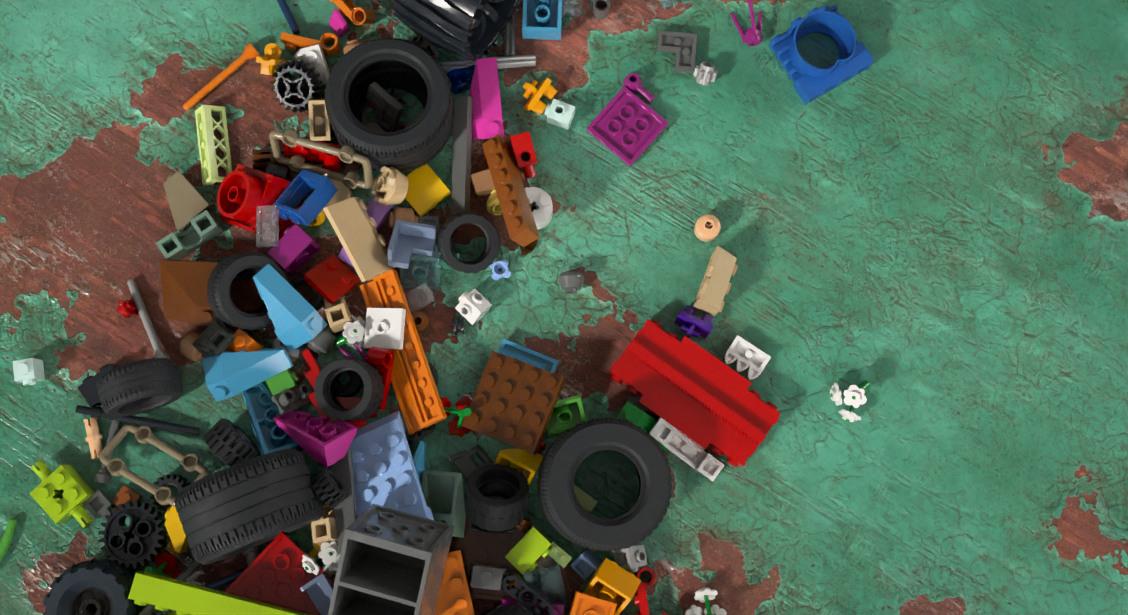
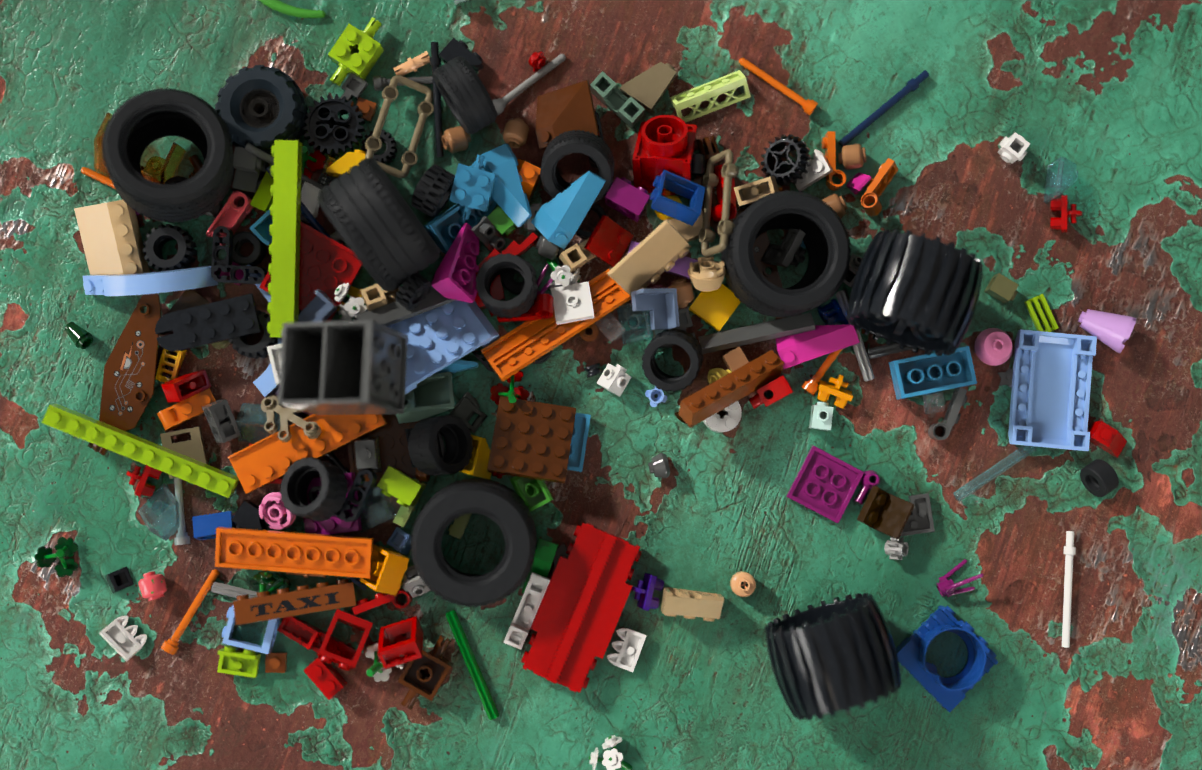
camera: 70 degrees right, 5 degrees up
pearl dark grey piece [192,317,235,356] -> none
light orange hips [256,43,288,76] -> none
clear plate [256,205,279,248] -> none
none -> white slope [301,181,321,224]
none -> red window [377,616,424,669]
none -> reddish brown brick [398,635,454,710]
none -> medium nougat head [441,126,471,153]
none -> green axle [446,610,499,720]
none -> dark azure plate [449,154,497,220]
none -> black wheel [765,593,901,720]
none -> orange piece [801,349,842,396]
none -> medium nougat head [838,144,867,170]
none -> dark brown bracket [857,485,914,539]

